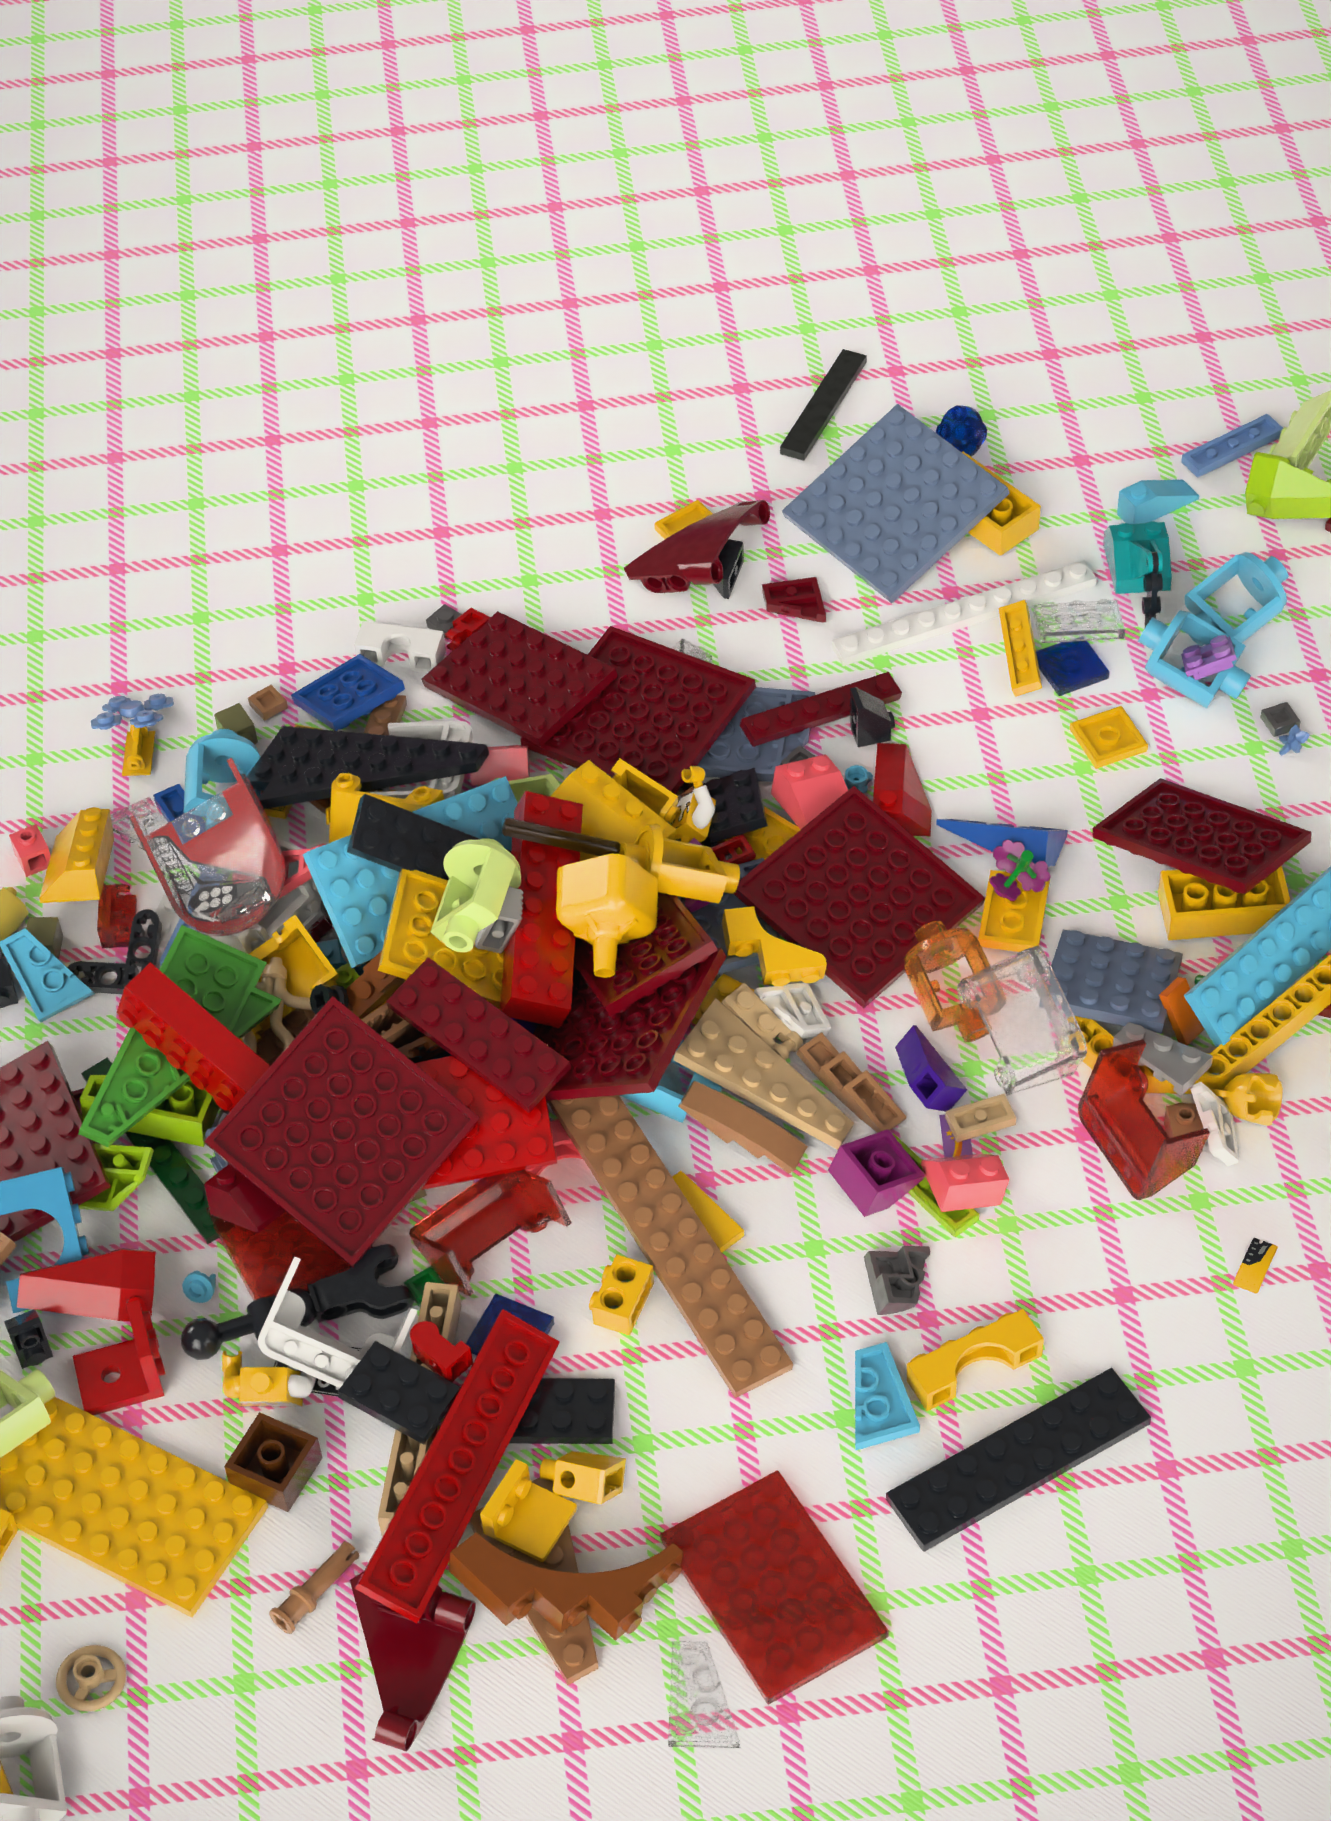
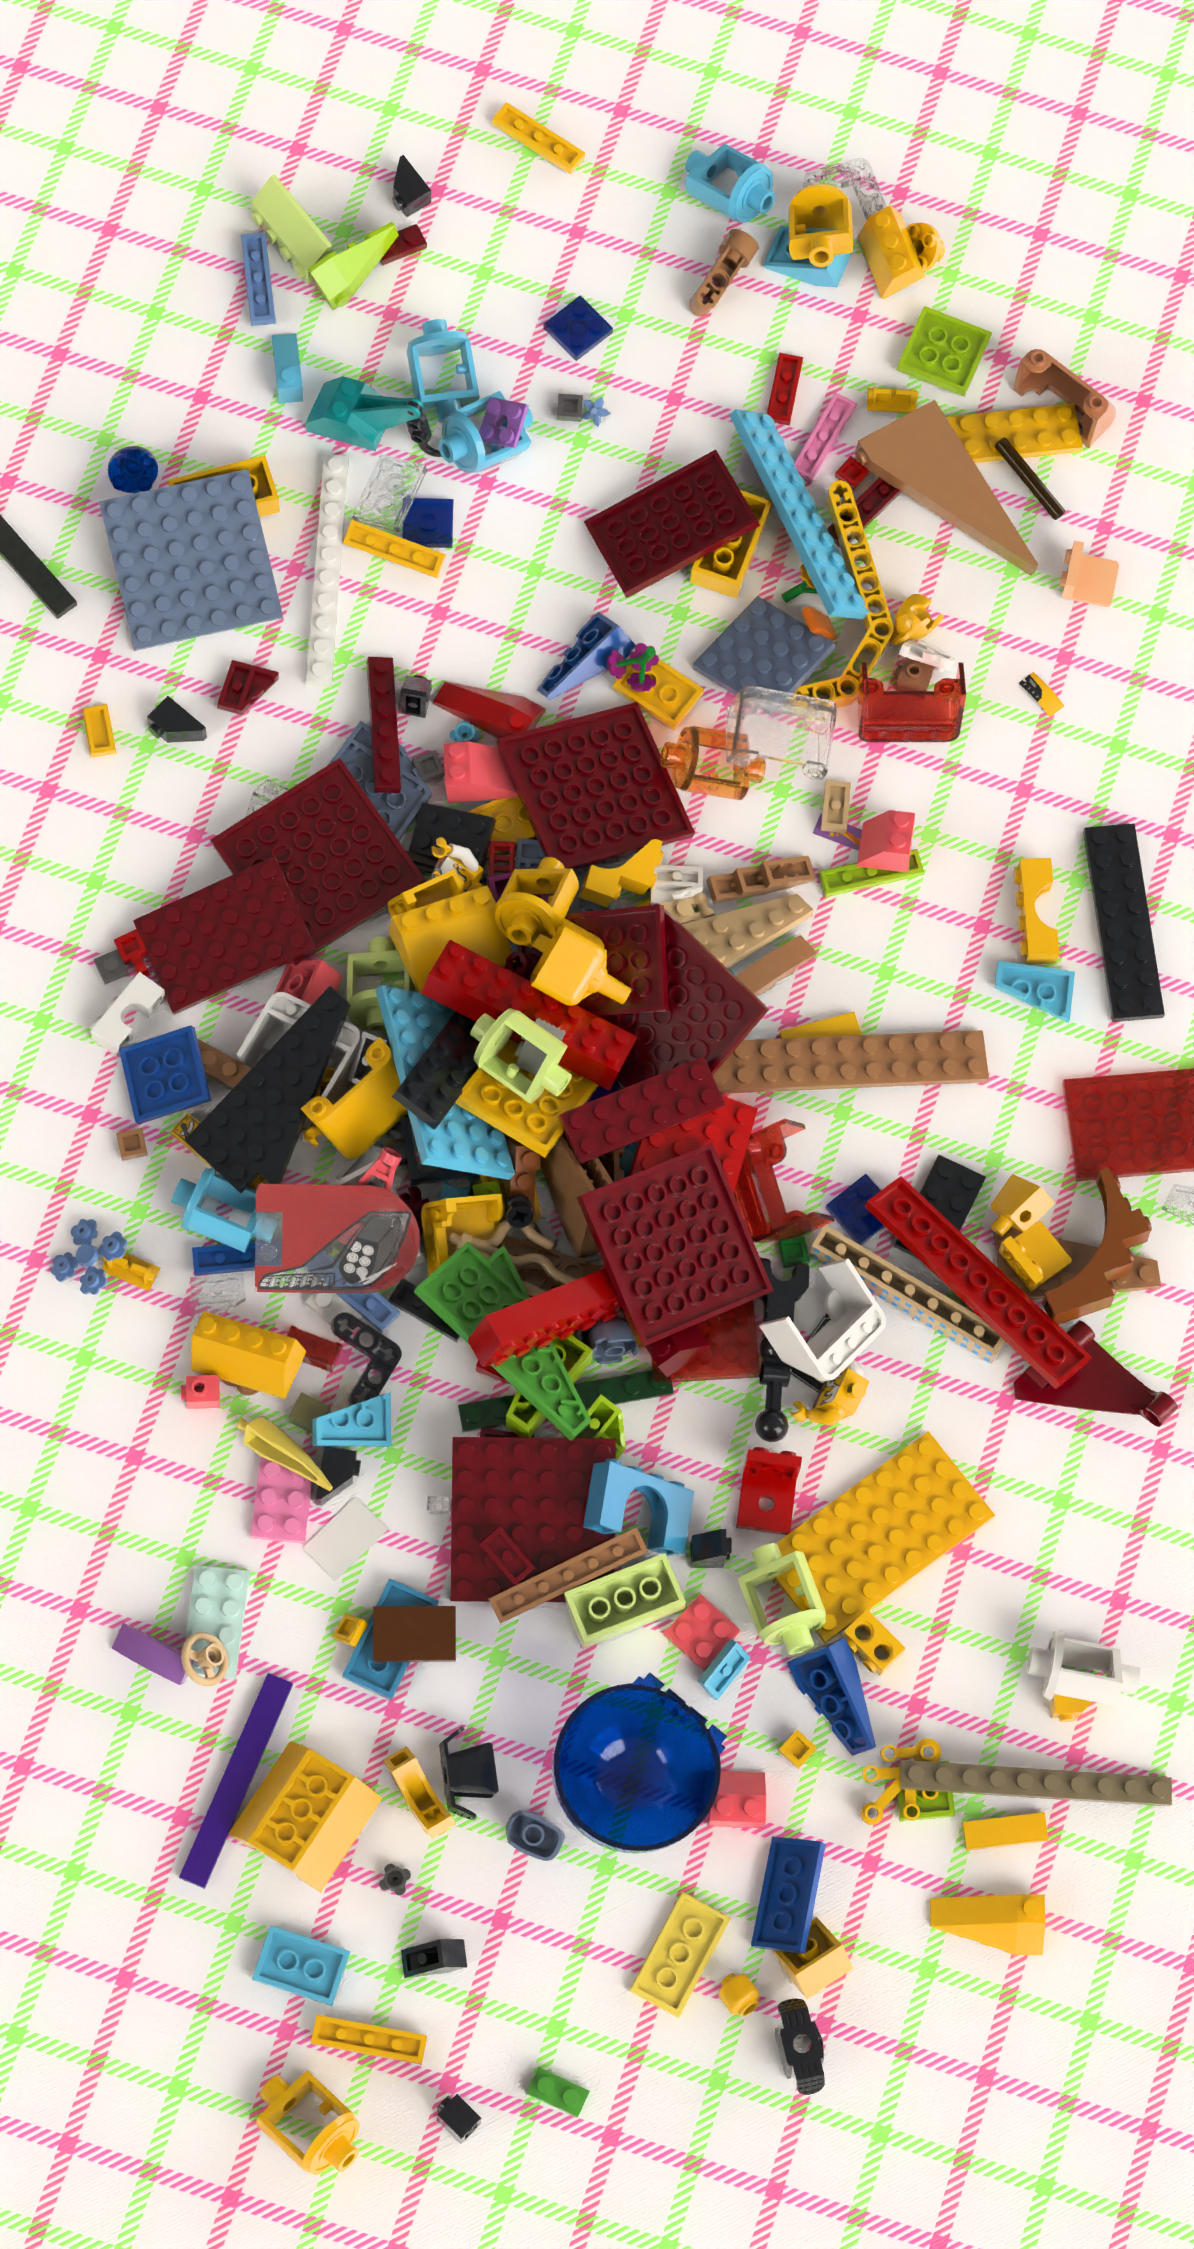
camera: 75 degrees left, 20 degrees up
red wedge [17,1248,156,1322] -> none
tan piece [56,1645,126,1712] -> none
medium azure plate [182,1271,216,1303] -> none
olive brick [214,703,258,745] -> none
reddish brown brick [224,1412,323,1512] -> none
medium nougat pin [269,1541,360,1634] -> none
black plate [338,1341,461,1445] -> none
red leg [410,1321,473,1382] -> none
dark brown axle [502,818,620,856] -> none
yellow brick [589,1254,654,1336] -> none
dark red panel [624,500,770,593] -> none
magenta slope [828,1129,925,1217] -> none
flat silver slope [864,1246,931,1315] -> none
dark purple slope [895,1025,967,1112] -> none
yellow tile [1070,706,1148,769] -> none
light grey wing [1113,1022,1213,1096] -> none

